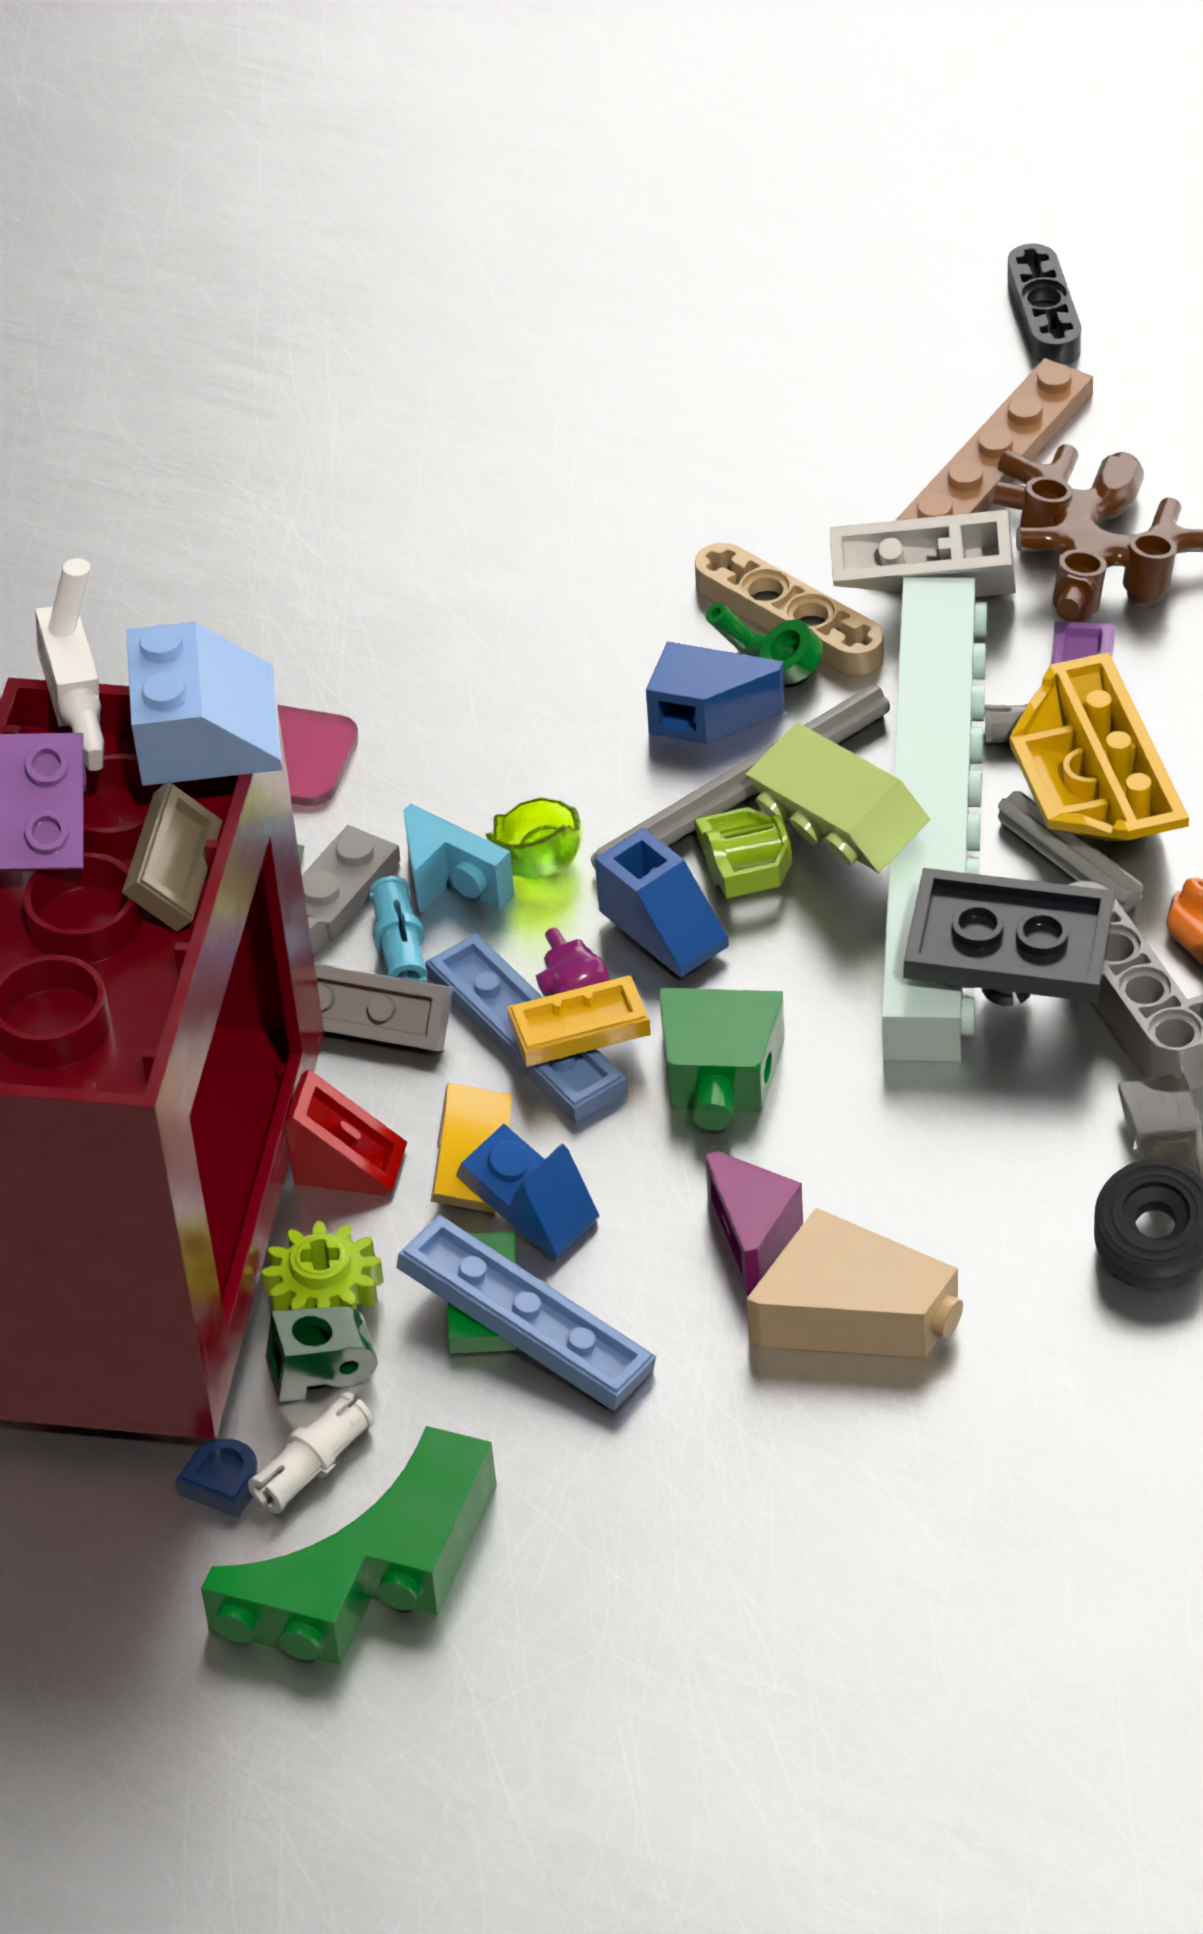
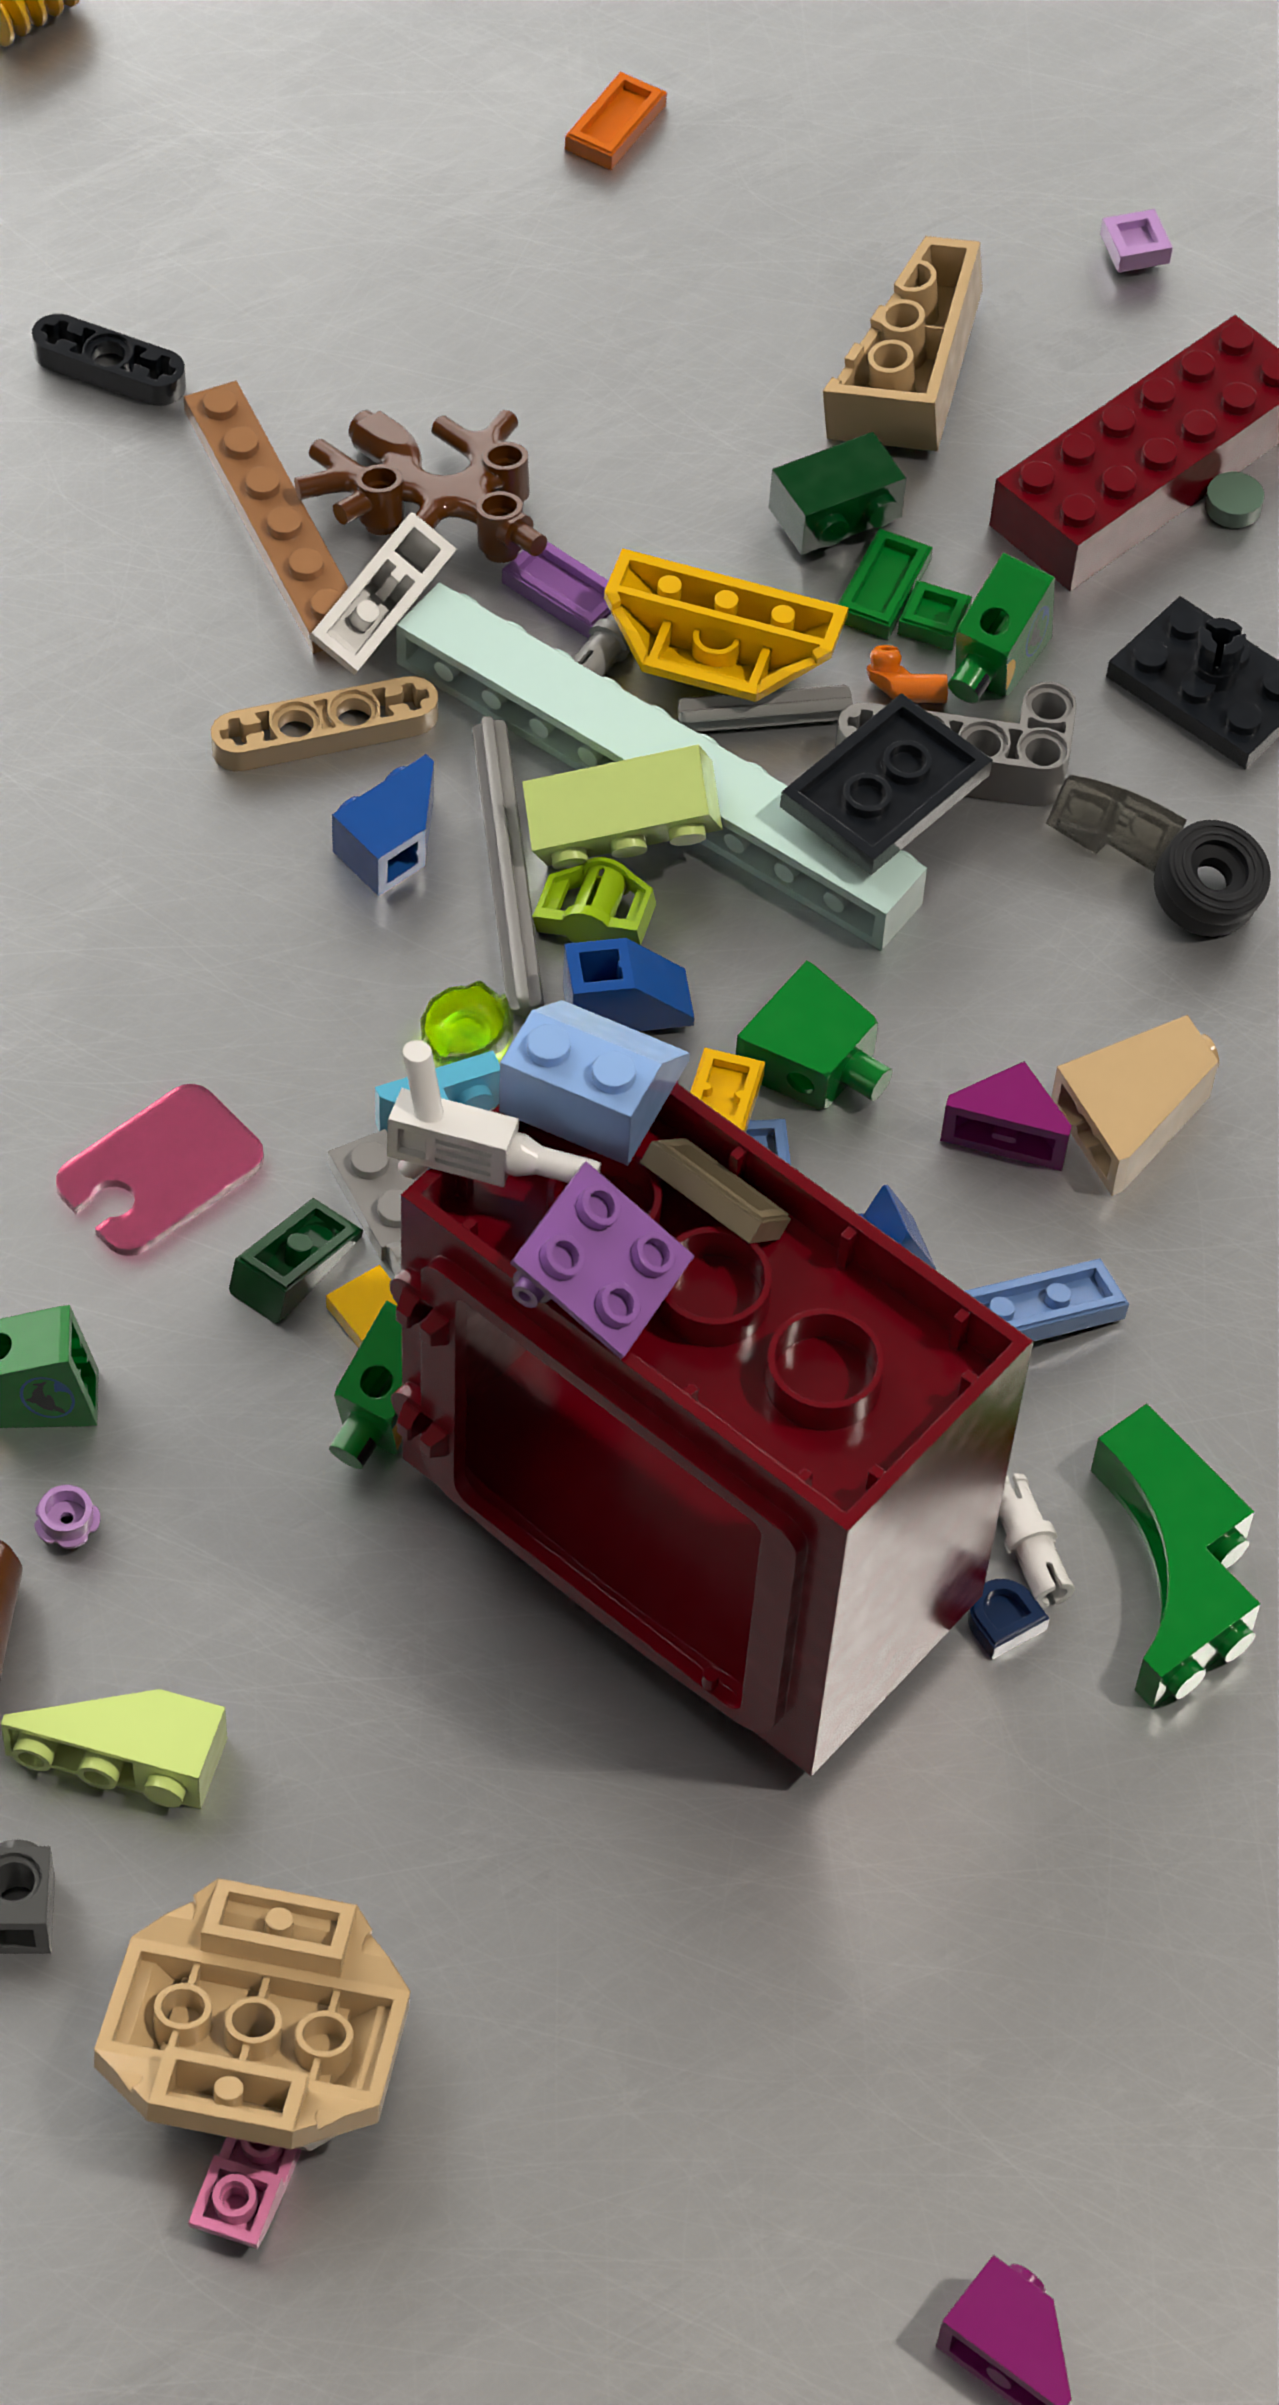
camera: 65 degrees left, 10 degrees up
green plate [705,602,823,684] -> none

